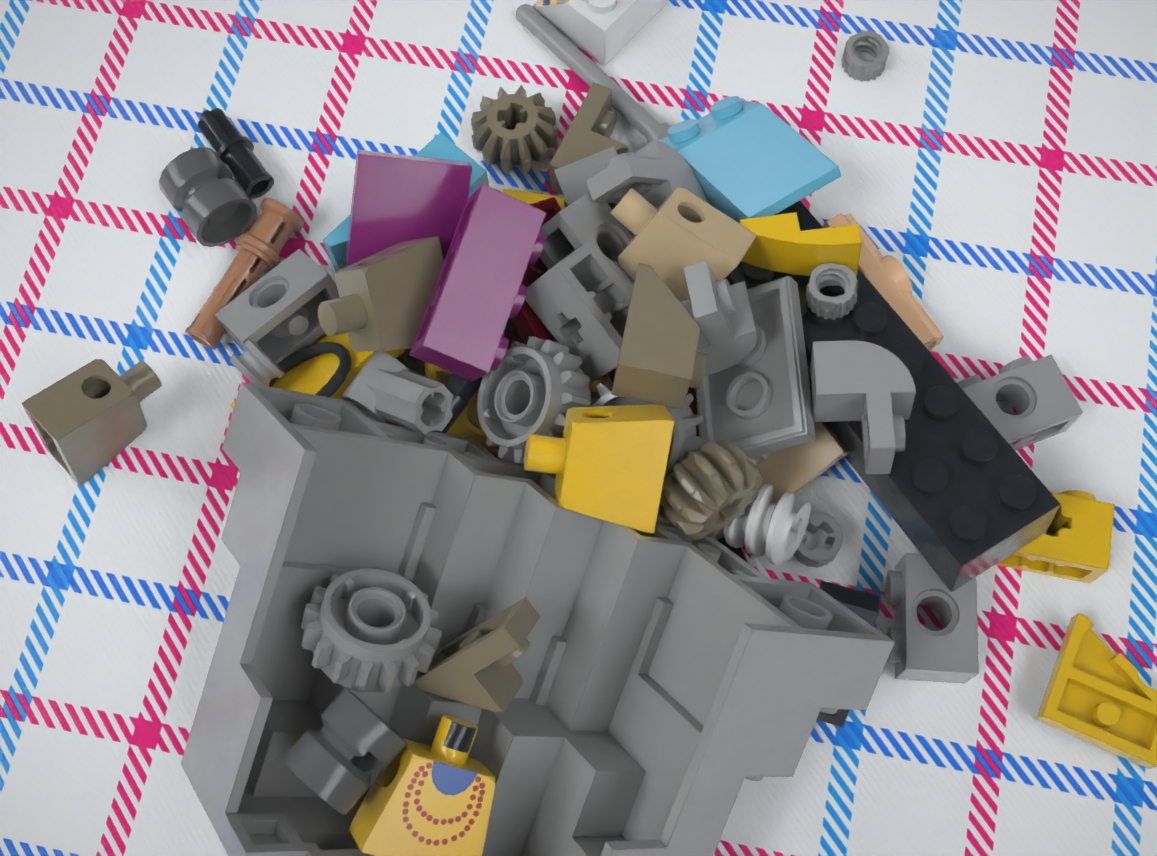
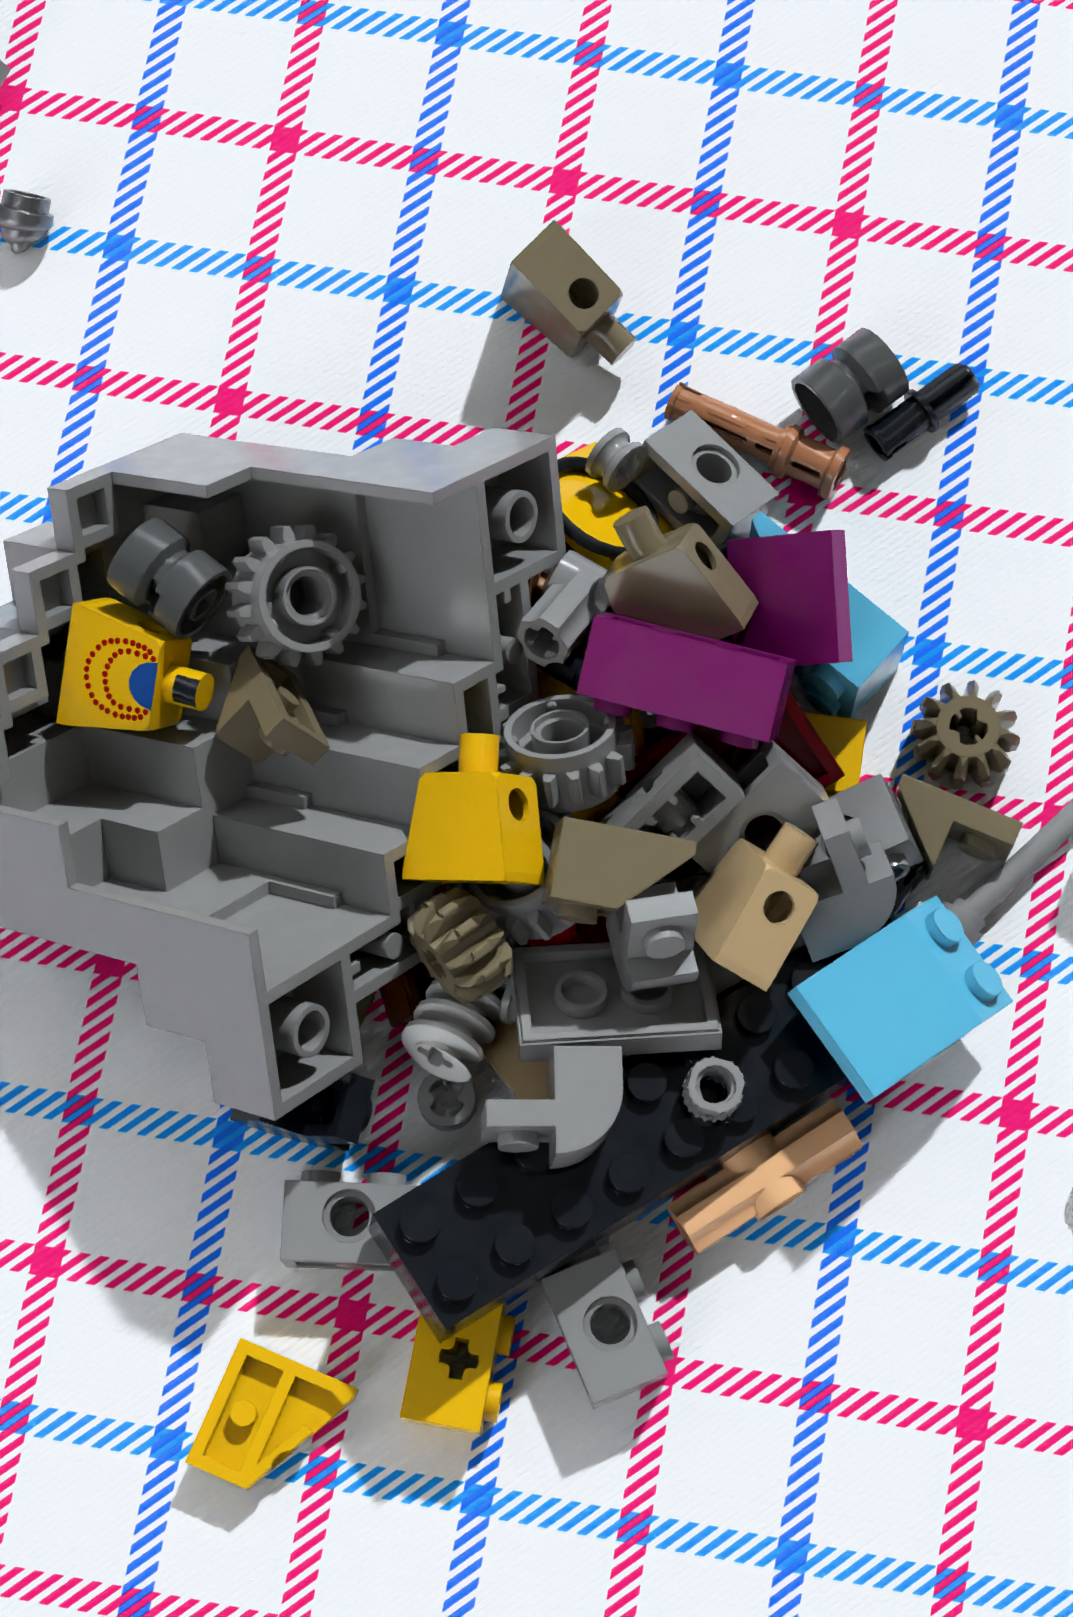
camera: 90 degrees right, 5 degrees up
yellow slope [740,212,862,276] -> none

